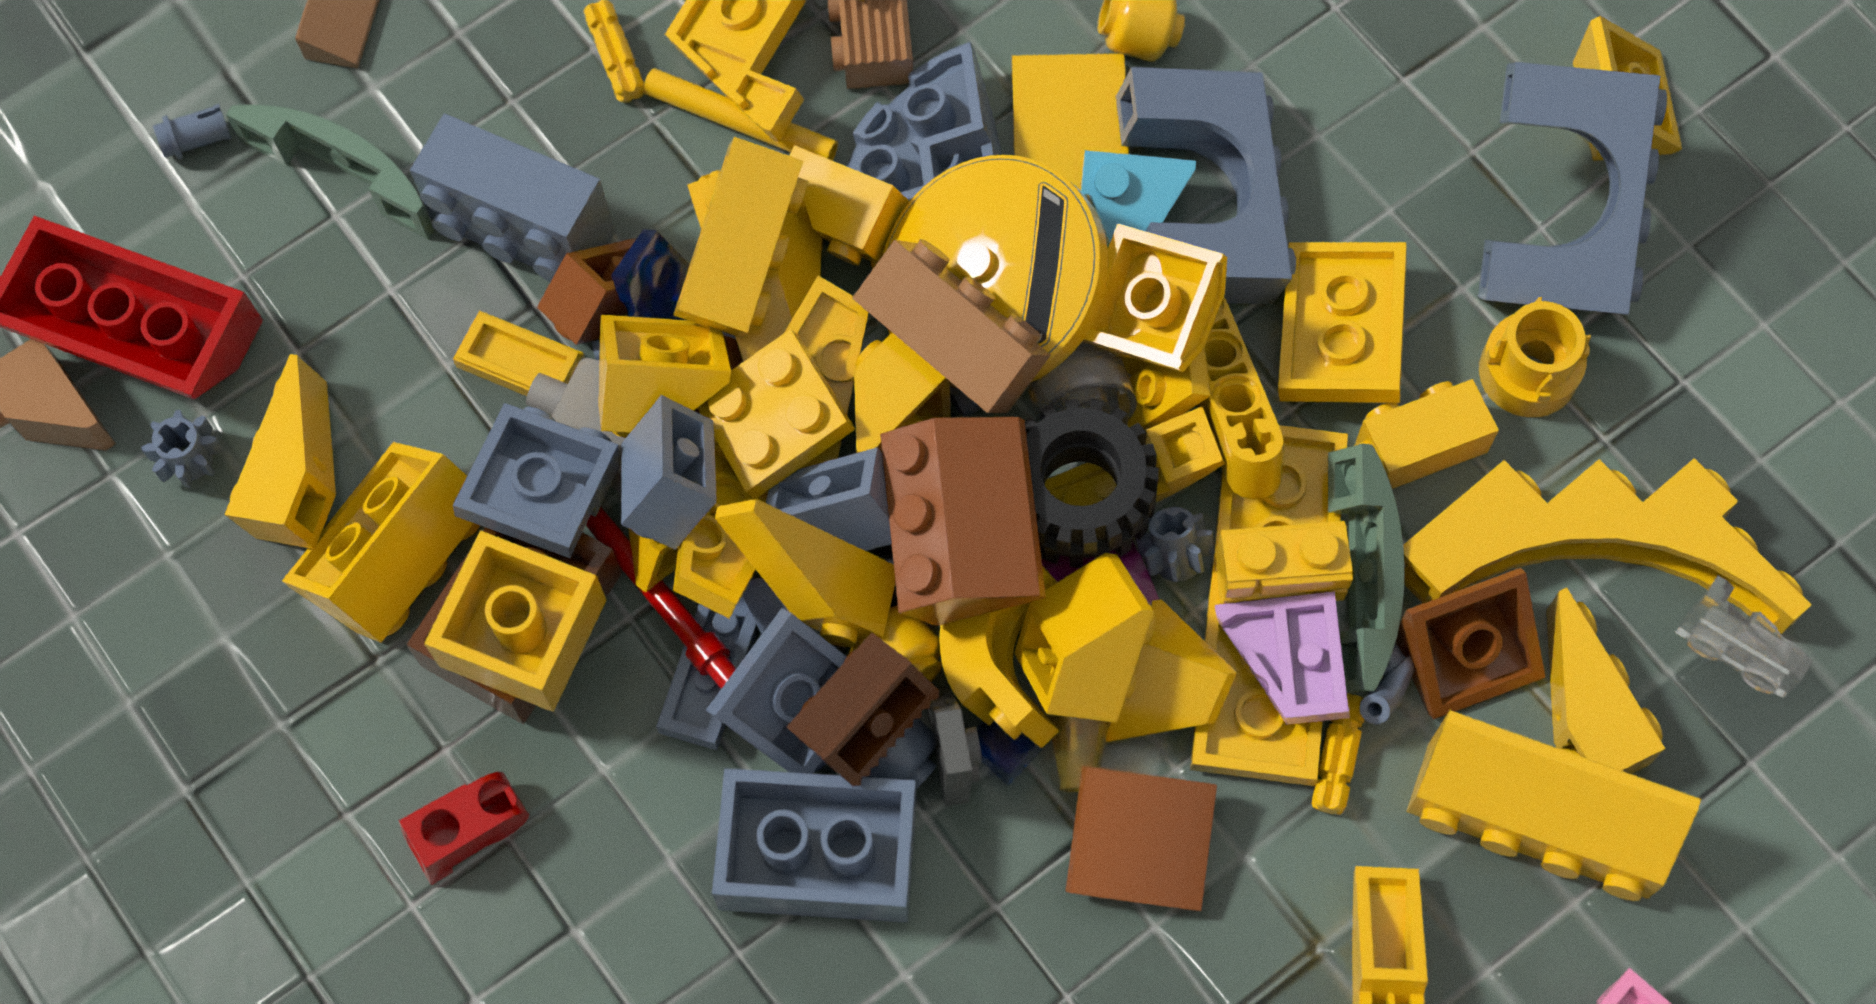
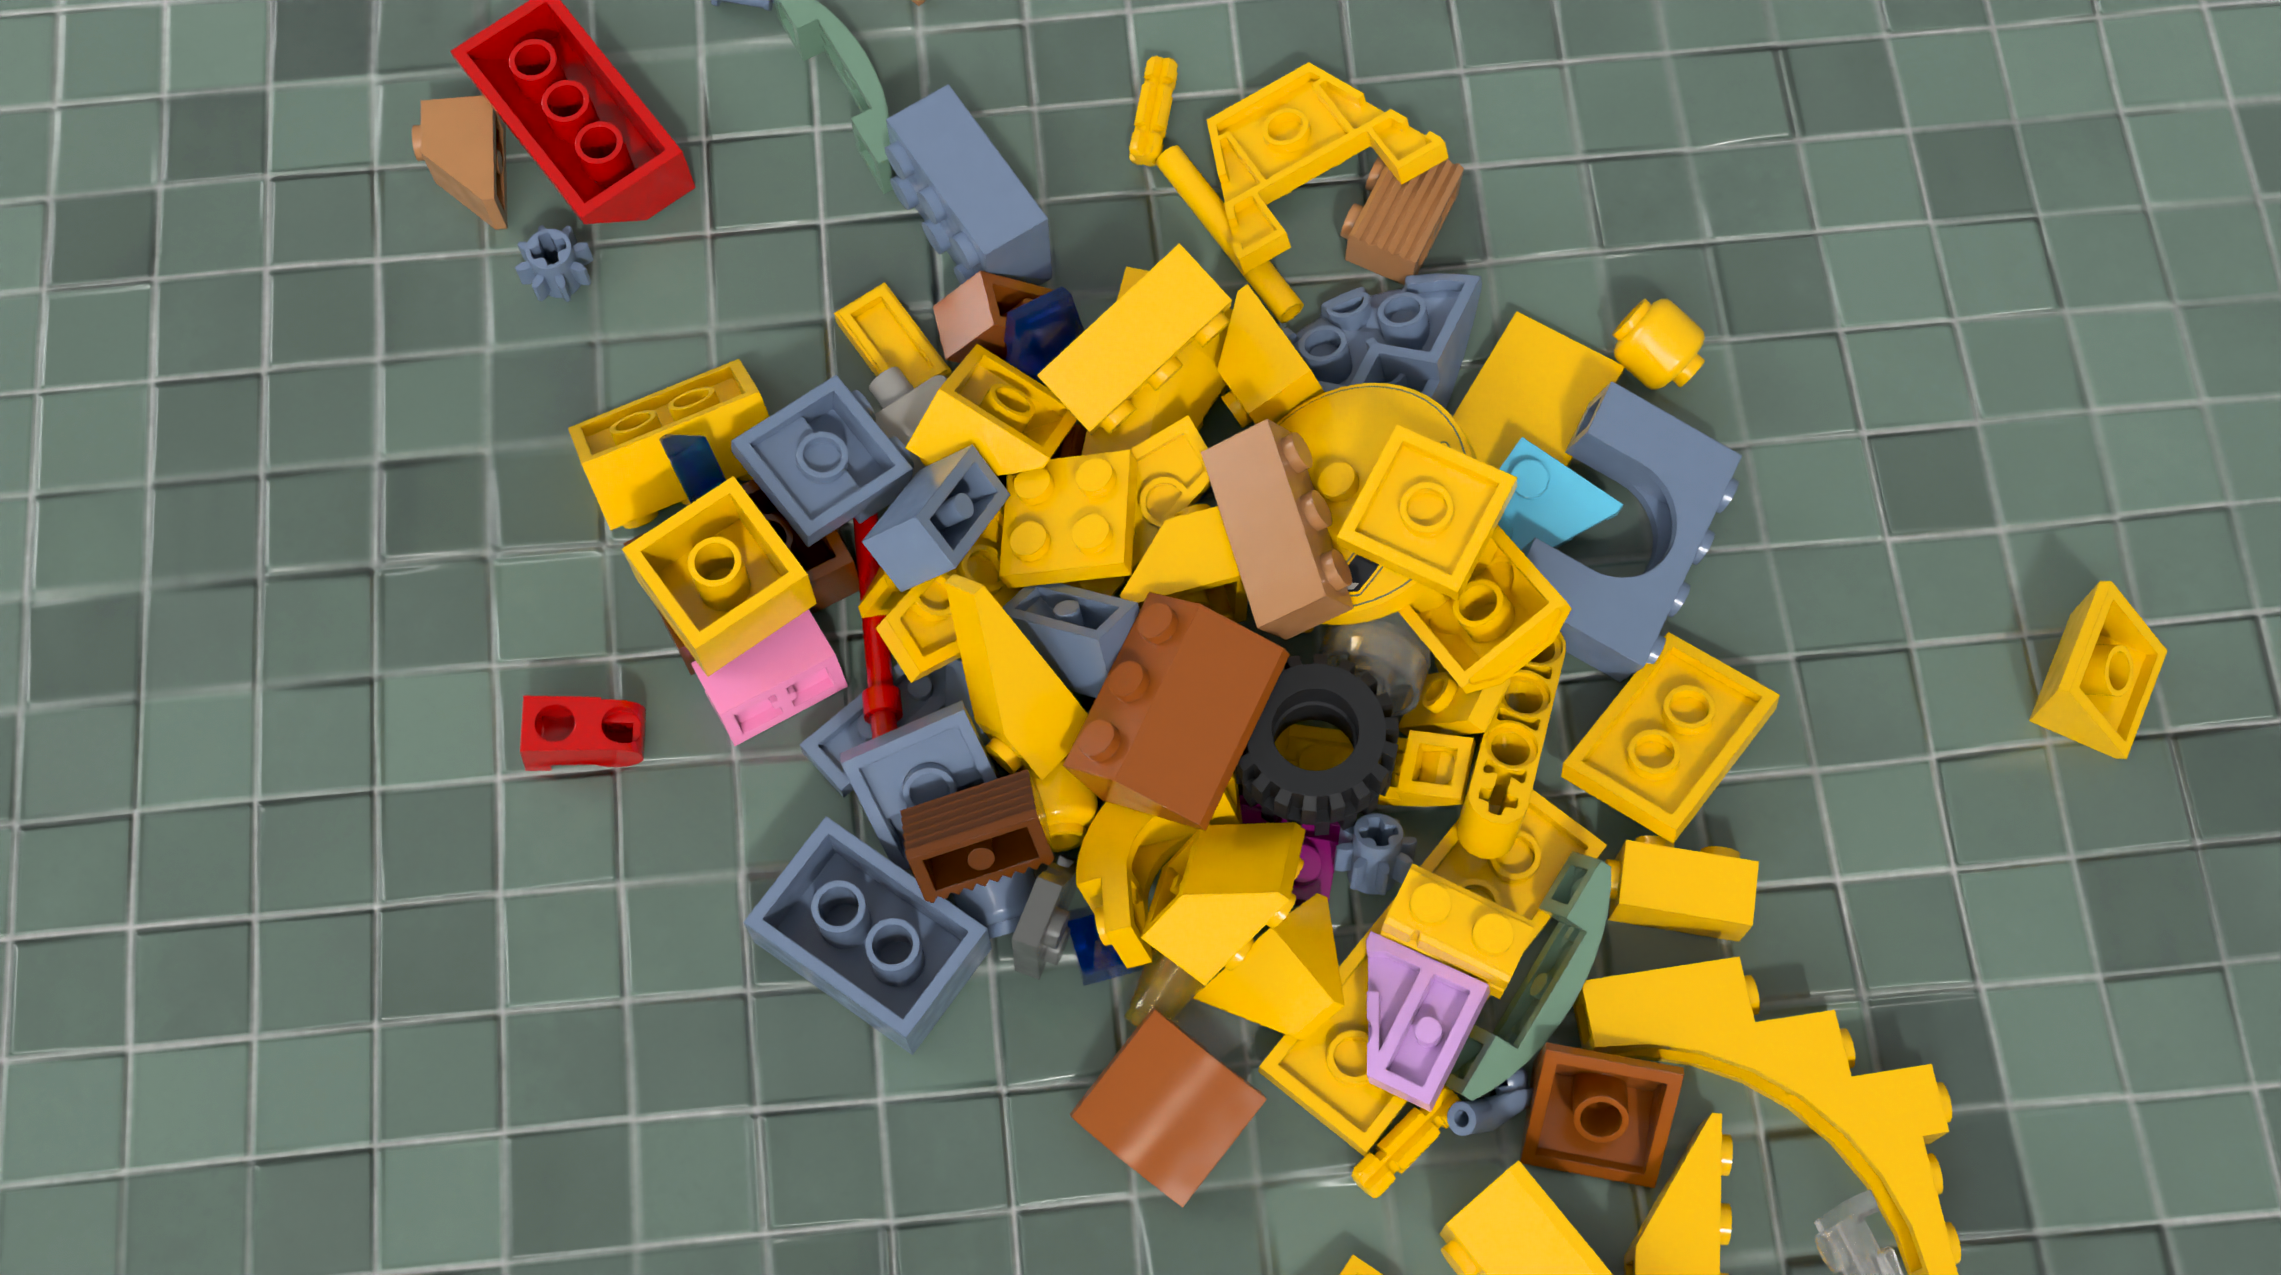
camera: 30 degrees right, 0 degrees up
yellow slope [224,354,336,549] -> none
sand blue arch [1478,62,1667,315] -> none
yellow piece [1479,297,1591,418] -> none
none -> clear blue slope [659,434,726,504]
none -> bright pink hinge [691,609,848,746]
none -> yellow plate [1337,424,1517,600]

